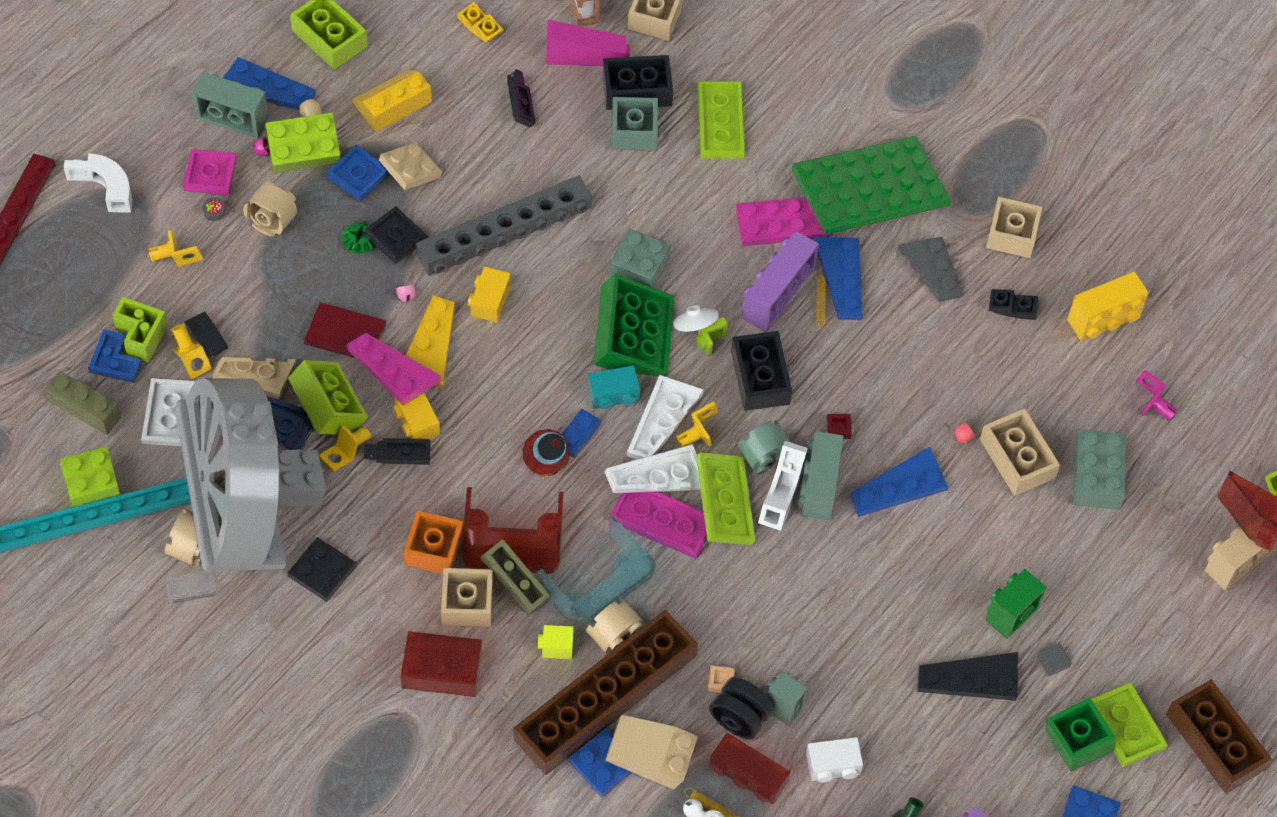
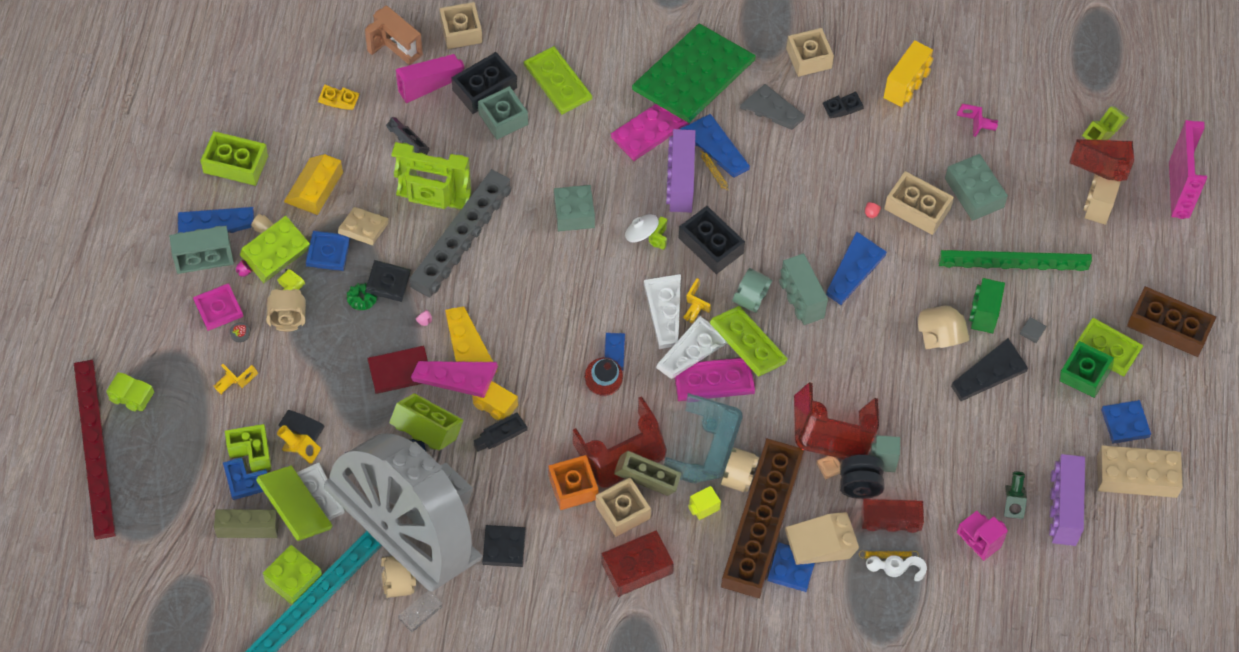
camera: 30 degrees left, 0 degrees up
white arch [64,153,132,213] -> none
tan wing [213,357,296,400] -> none
yellow bracket [319,426,371,472] -> none
yellow brick [467,266,511,323] -> none
teal brick [588,365,640,409] -> none
green slope [593,274,675,377] -> none
white arch [758,441,808,531] -> none
white brick [806,737,863,783] -> none
dark red plate [826,414,852,439] -> none
none -> lime brick [106,372,154,411]
none -> lime tile [256,465,333,541]
none -> neon yellow piece [277,269,305,290]
none -> lime piece [391,142,471,209]
none -> clear red windscreen [794,382,879,459]
none -> tan brick [918,306,969,349]
none -> green plate [938,250,1092,271]

